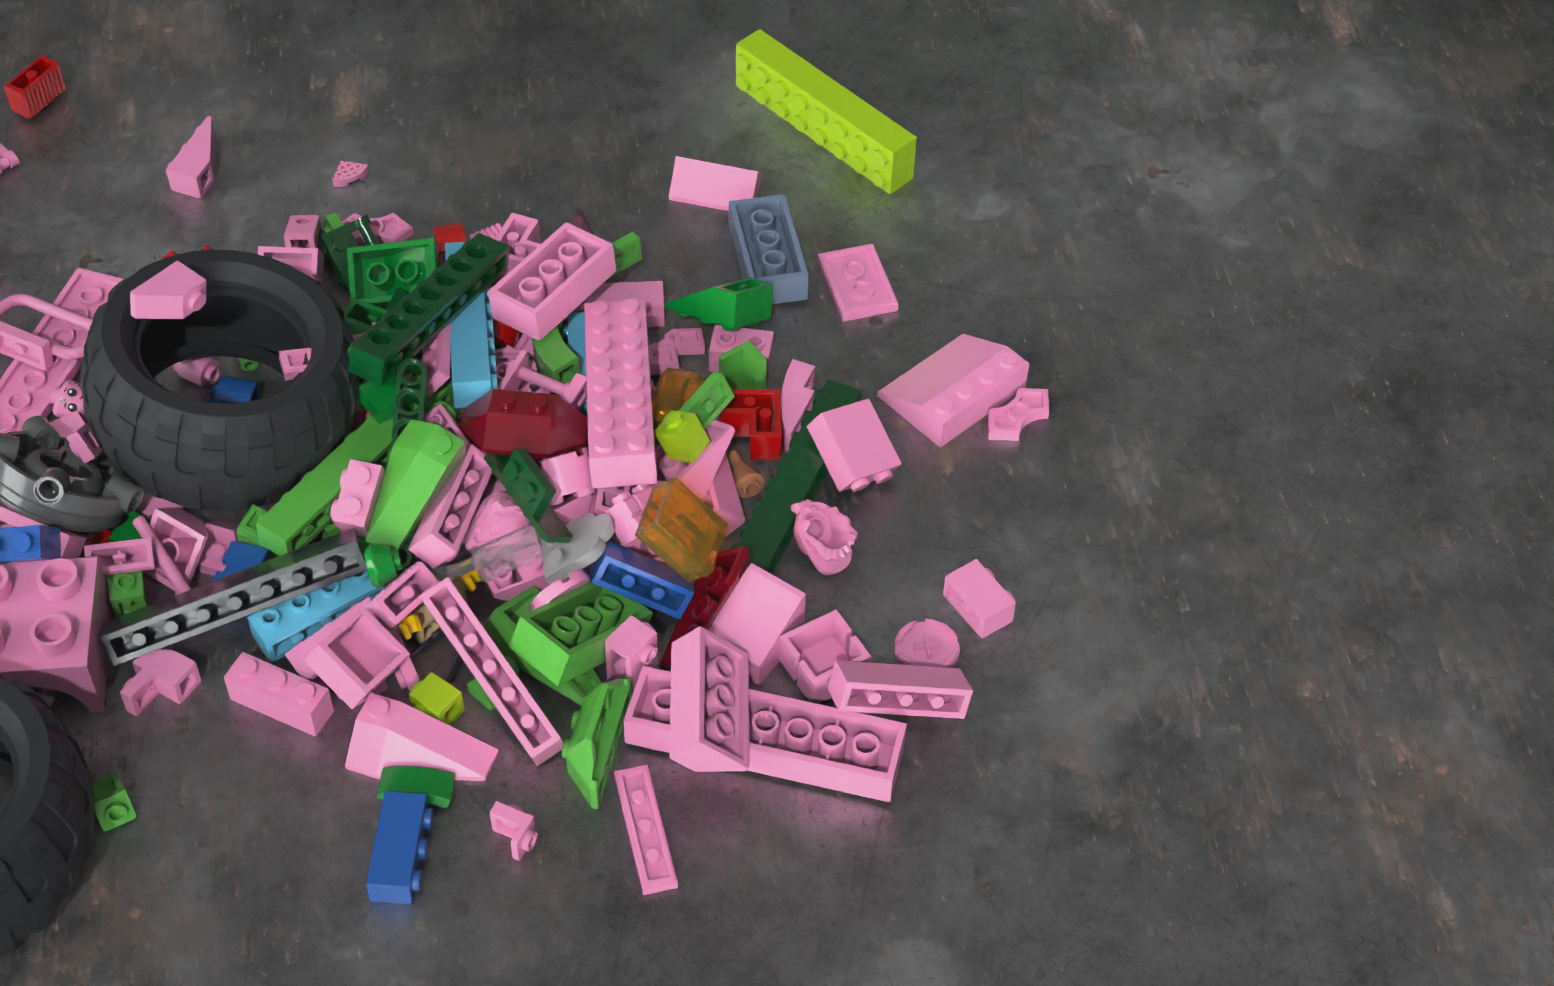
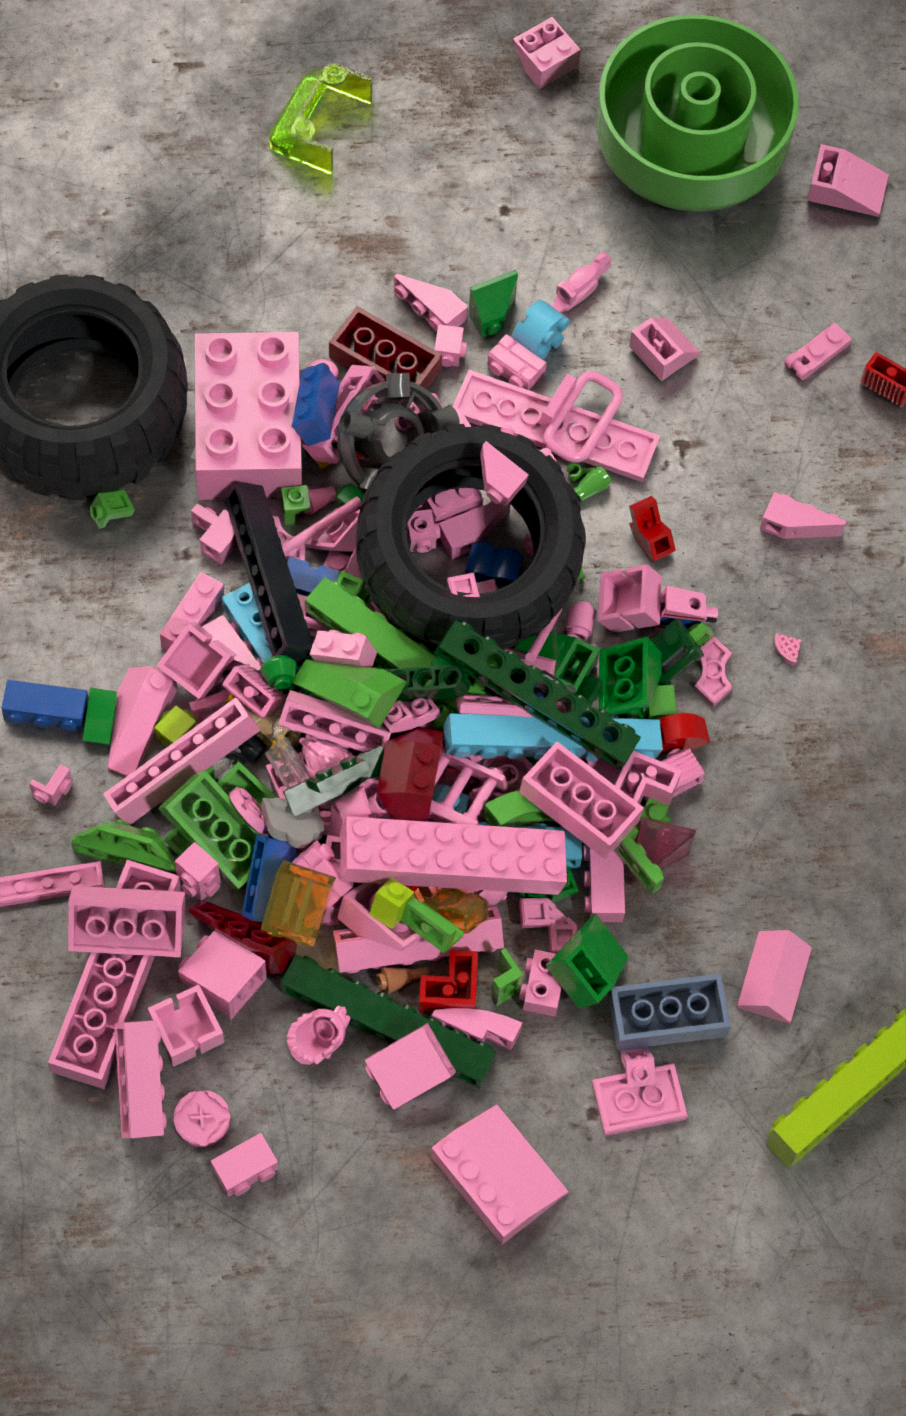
camera: 90 degrees right, 15 degrees up
bright pink slope [84,537,155,576] -> none
bright pink tile [988,388,1049,441] -> none
none -> bright pink bracket [620,1047,656,1088]

